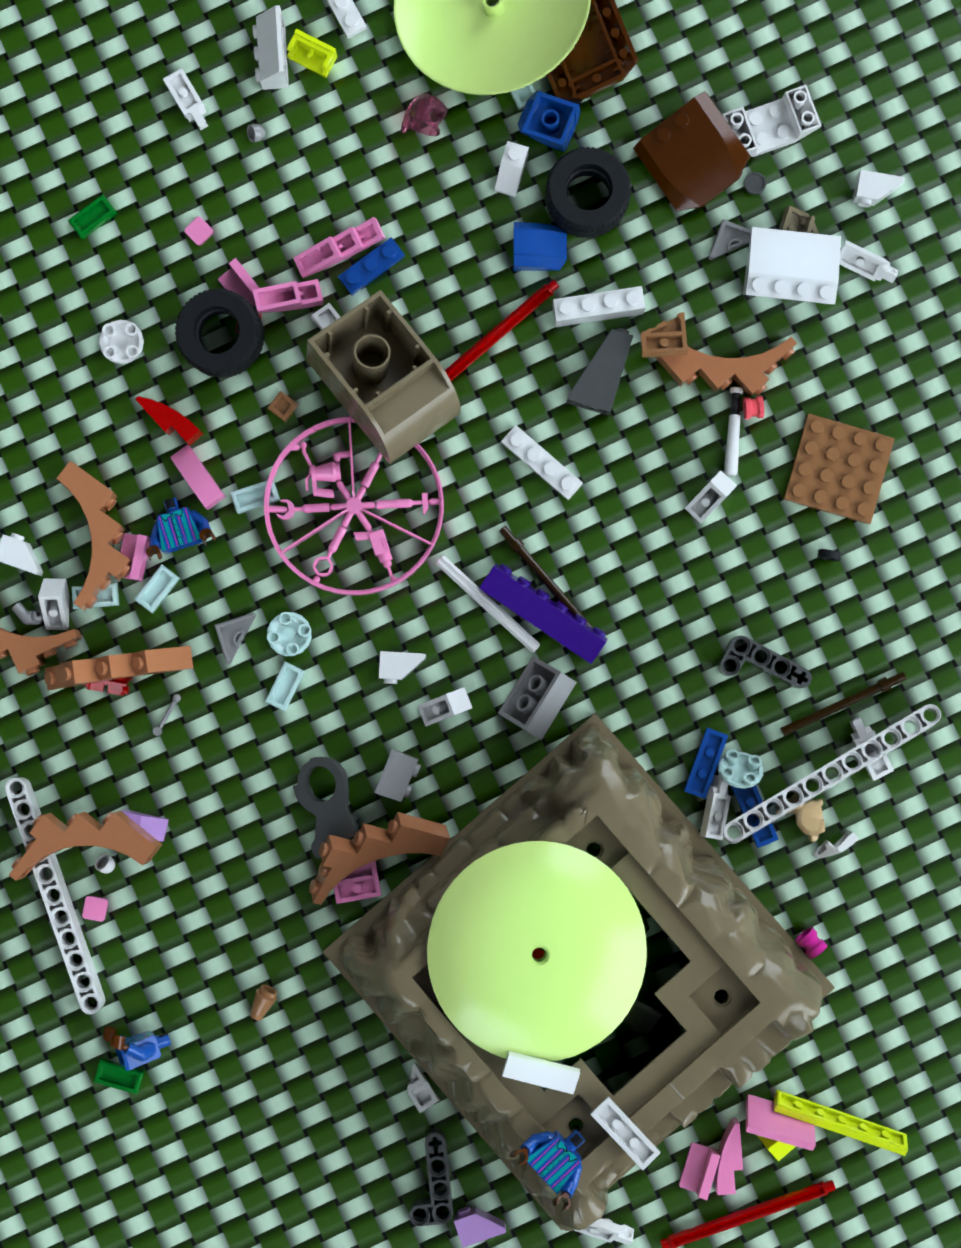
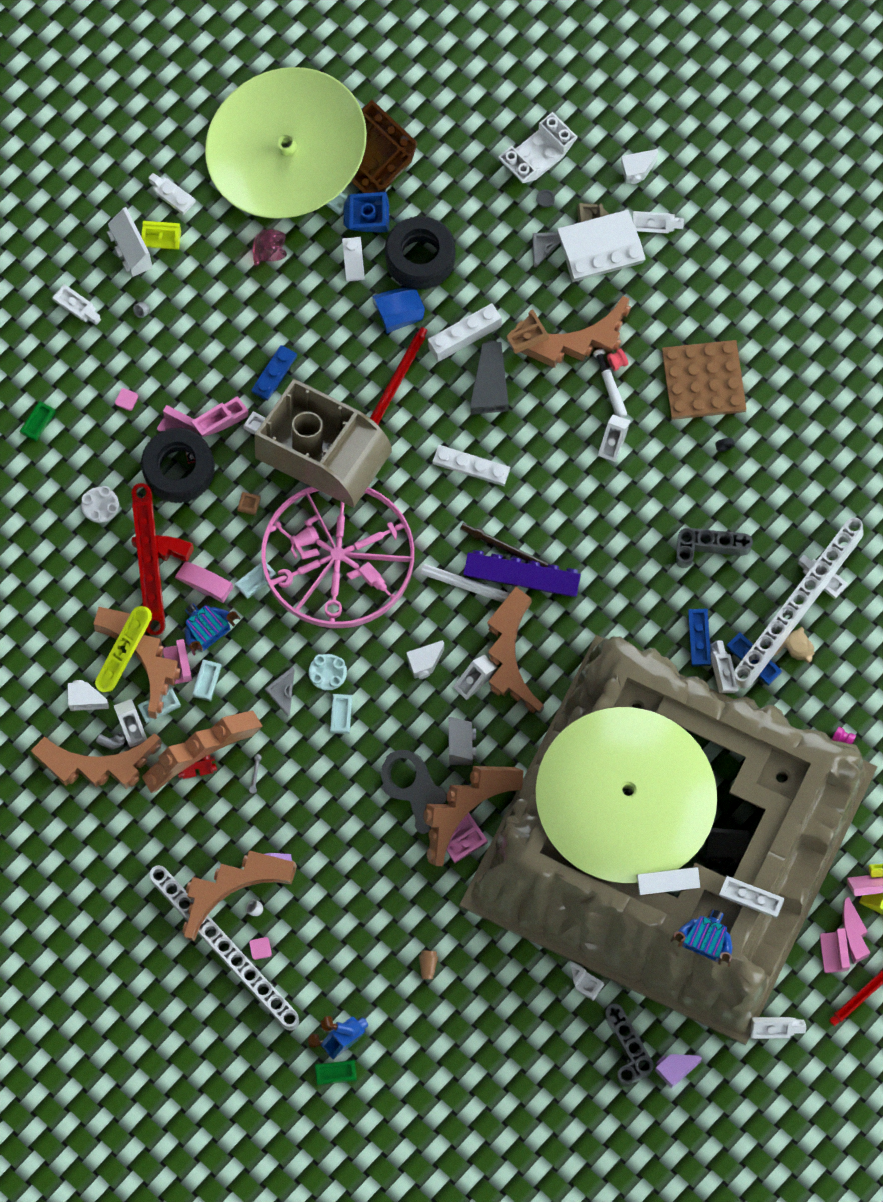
camera: 25 degrees left, 15 degrees down
bright pink slope [293,217,386,278] -> none
light grey slope [498,656,577,740] -> none
reddish brown wedge [633,91,751,212] -> none
light aqua dish [718,749,763,789] -> none
dark brown bar [780,672,907,736] -> none
white slope [812,831,859,859] -> none
none -> neon yellow piece [95,606,152,692]
none -> red plate [131,483,166,636]
none -> nougat arch [487,587,544,714]

